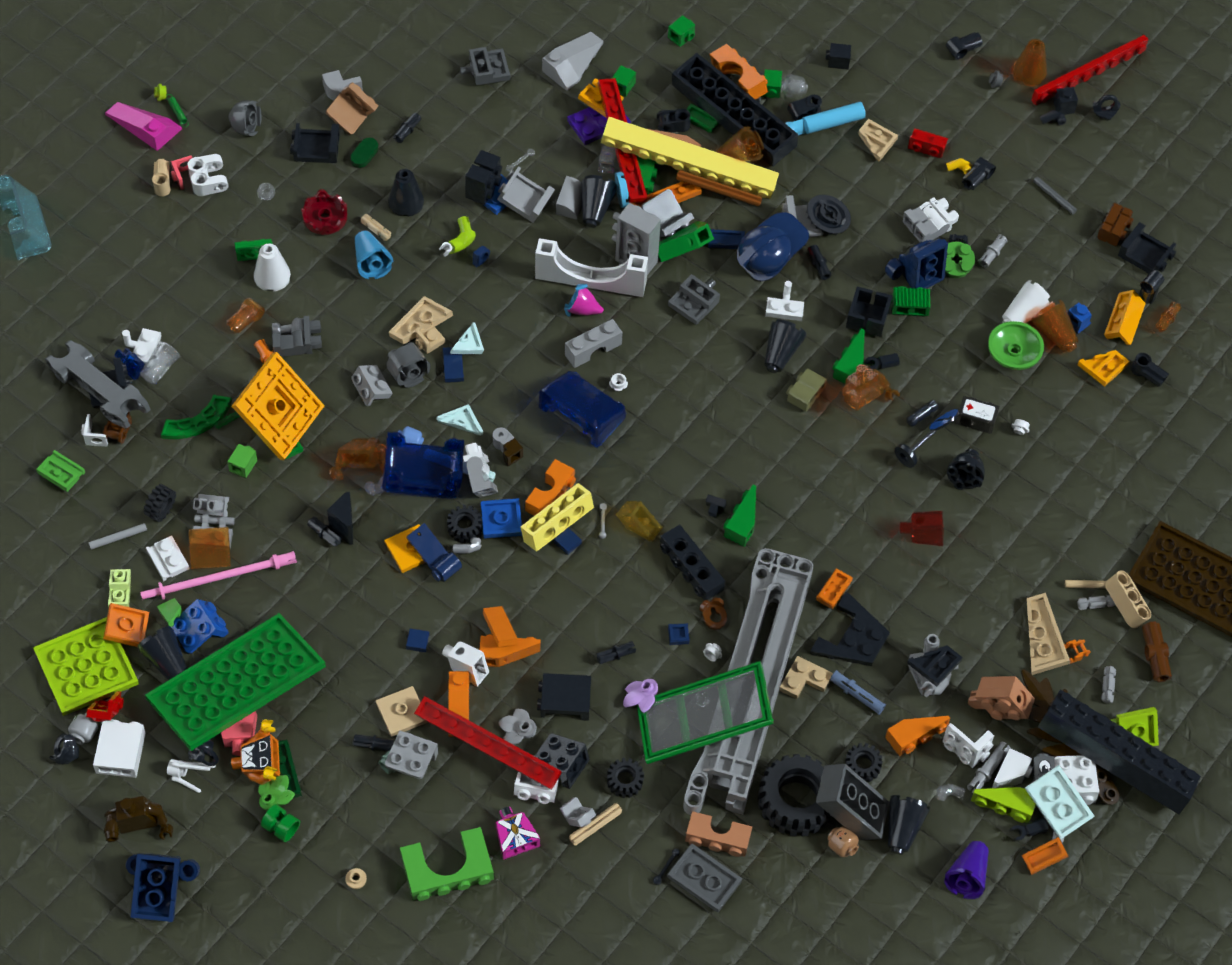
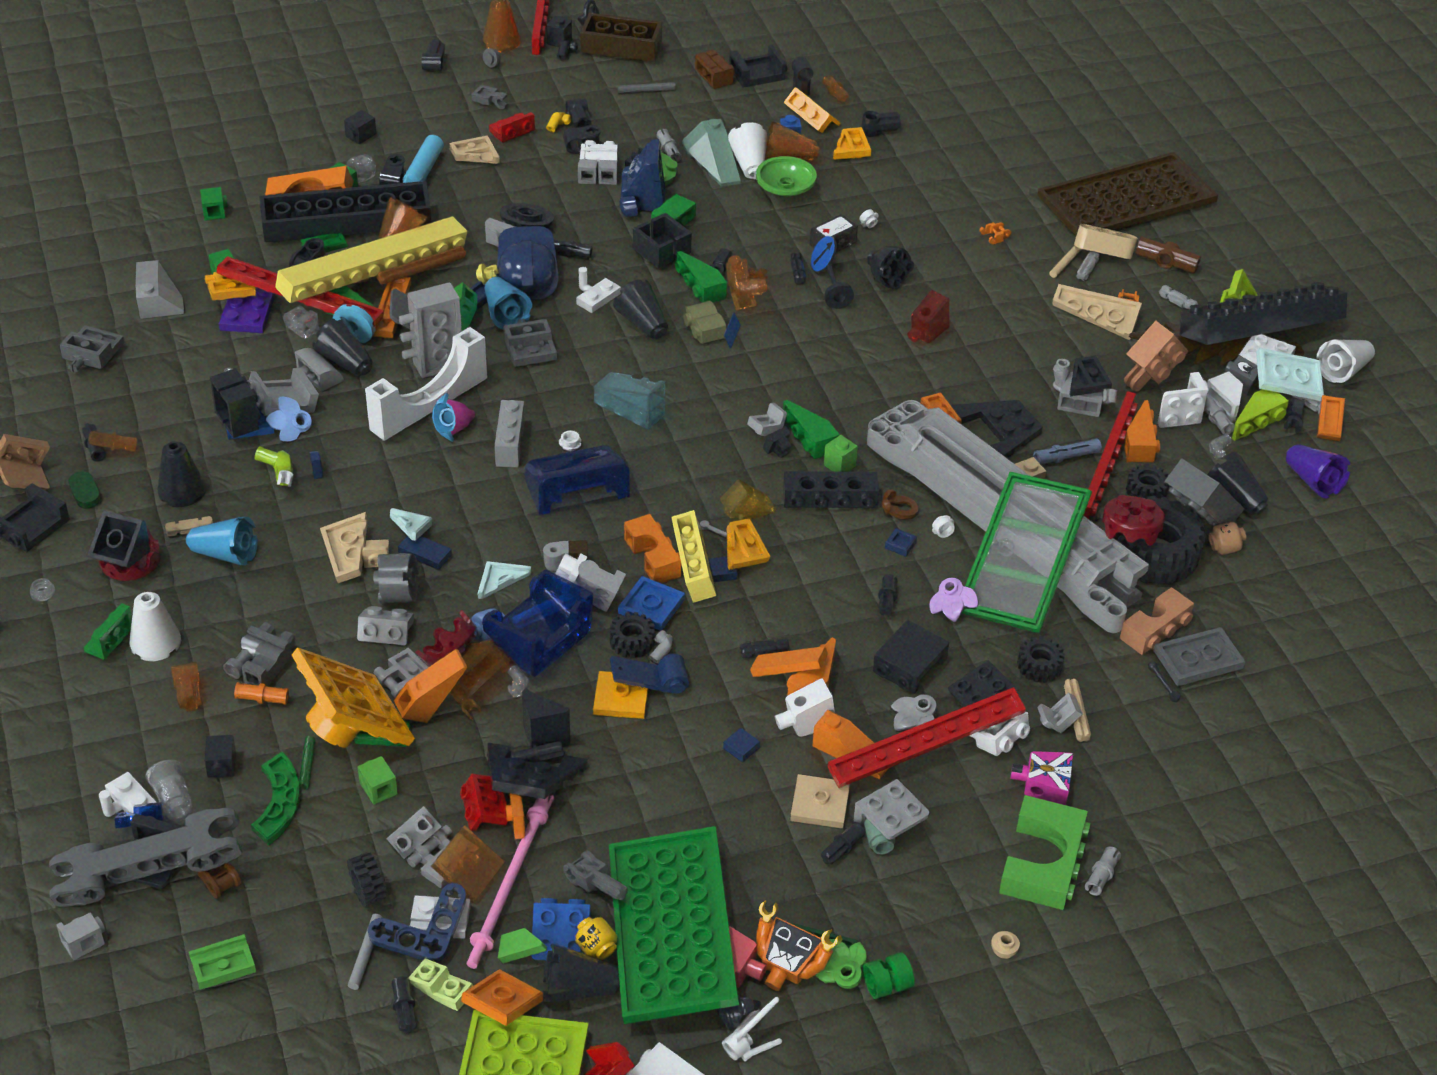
camera: 55 degrees left, 15 degrees down
white bracket [81,414,108,447] -> none
none -> light grey brick [56,913,105,960]
none -> black slope [87,510,151,568]
none -> clear orange axle [88,431,137,452]
none -> black brick [204,735,236,778]
none -> light blue plate [266,396,312,442]
none -> dark blue beam [368,883,467,963]
none -> light grey plate [374,648,428,698]
none -> black axle [391,976,416,1033]
none -> orange slope [394,649,468,723]
none -> dark red plate [415,610,477,667]
none -> red bracket [460,774,508,831]
none -> dark grey plate [471,85,508,109]
none -> light yellow plate [476,263,499,285]
none -> dark azure cone [484,277,532,329]
none -> black wing [487,742,588,799]
none -> orange plate [506,793,525,839]
none -> black piece [563,125,602,154]
none -> dark grey connector [563,850,628,900]
none -> yellow head [575,917,617,960]
none -> dark brown brick [580,13,662,62]
none -> clear light blue wedge [594,372,665,430]
none -> sand green wedge [682,119,741,186]
none -> blue sticker [724,313,740,349]
none -> light orange wing [727,518,771,570]
none -> black axle [740,639,789,658]
none -> light grey bracket [747,403,787,436]
none -> bright green brick [824,435,858,472]
none -> orange piece [980,222,1011,244]
none -> red plate [1084,391,1138,520]
none -> light grey pin [1085,846,1121,896]
none -> dark red plate [1102,495,1165,546]
none -> white cone [1317,340,1375,383]

